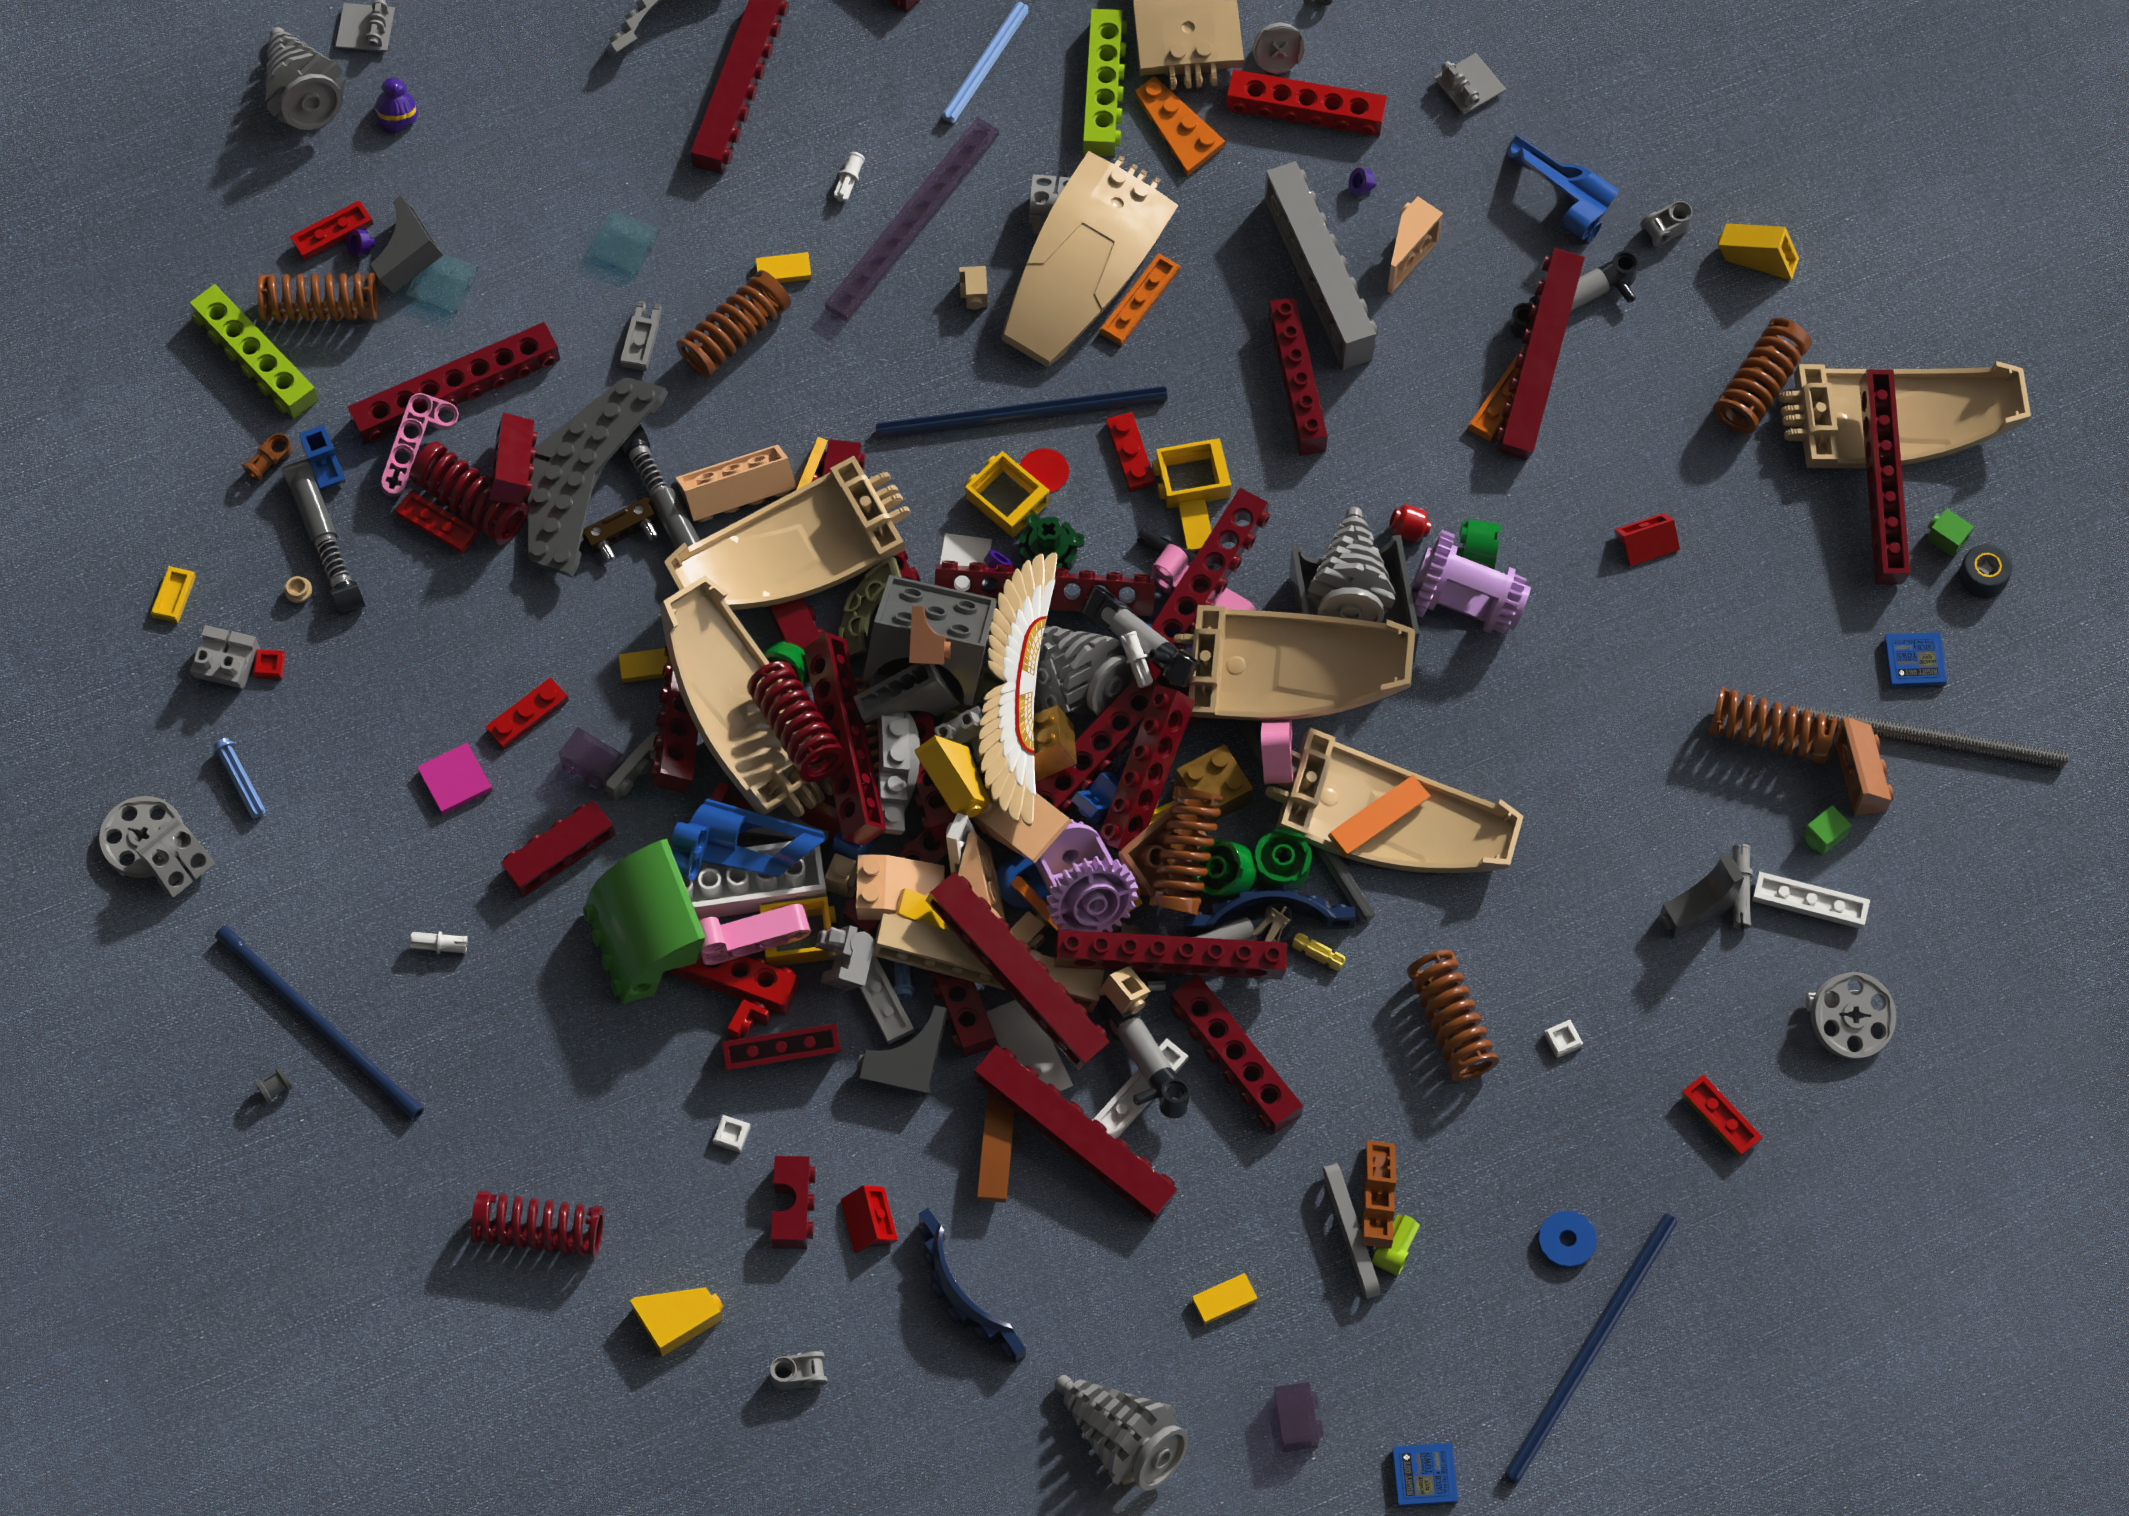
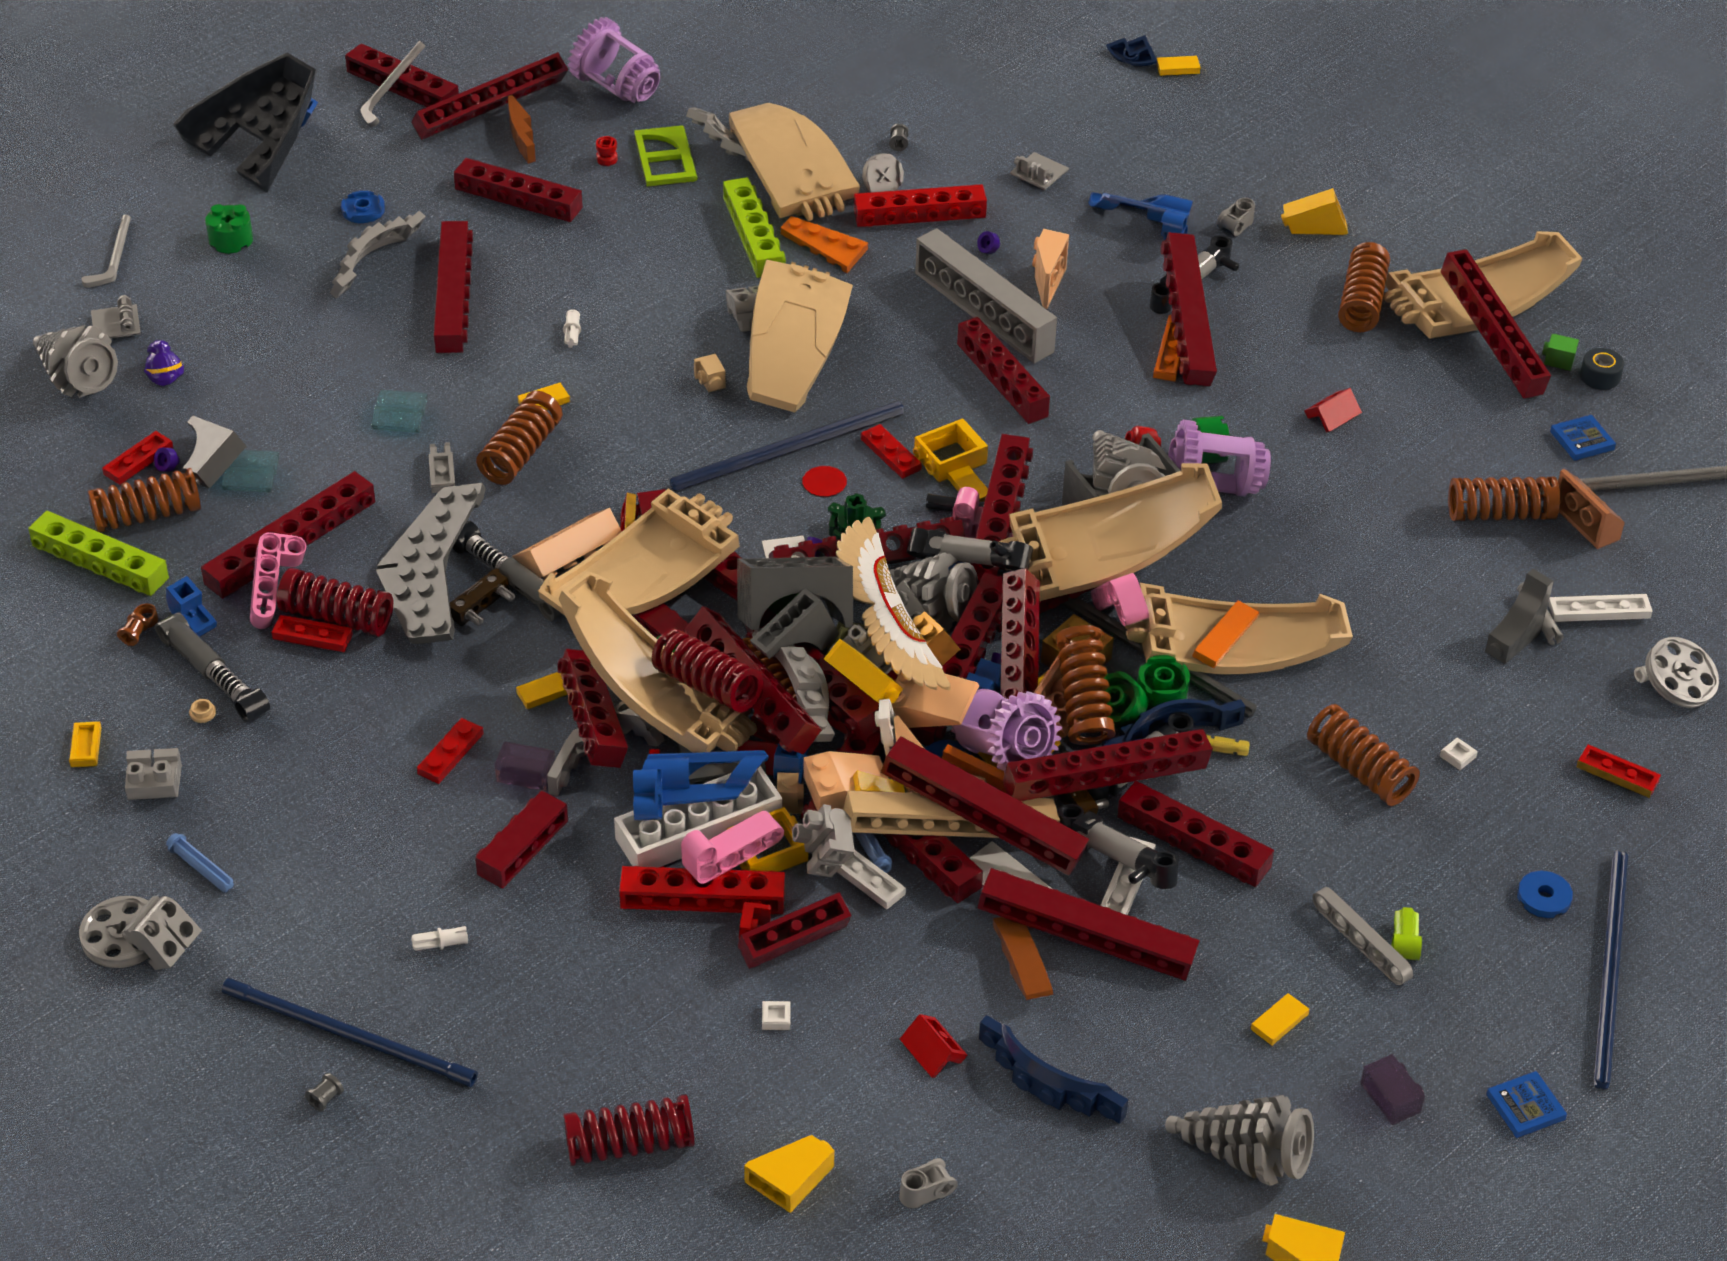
camera: 20 degrees left, 20 degrees down
red tile [253,649,286,680] -> none
dark pink tile [417,743,493,815] -> none
dark red brick [489,413,538,507] -> none
bright green slope [583,839,706,1004] -> none
dark red arch [771,1156,816,1249] -> none
clear purple plate [825,117,999,321] -> none
olive tile [838,556,902,661] -> none
dark grey arch [857,1005,948,1093] -> none
nougat arch [909,606,951,664] -> none
light blue axle [942,2,1028,124] -> none
yellow window [965,451,1050,538] -> none
tan brick [1098,966,1150,1014] -> none
orange tile [1100,253,1180,347] -> none
white axle [1119,631,1153,688] -> none
dark tan piece [1252,906,1290,942] -> none
dark orange slope [1362,1140,1396,1249] -> none
bright green brick [1804,805,1852,856] -> none

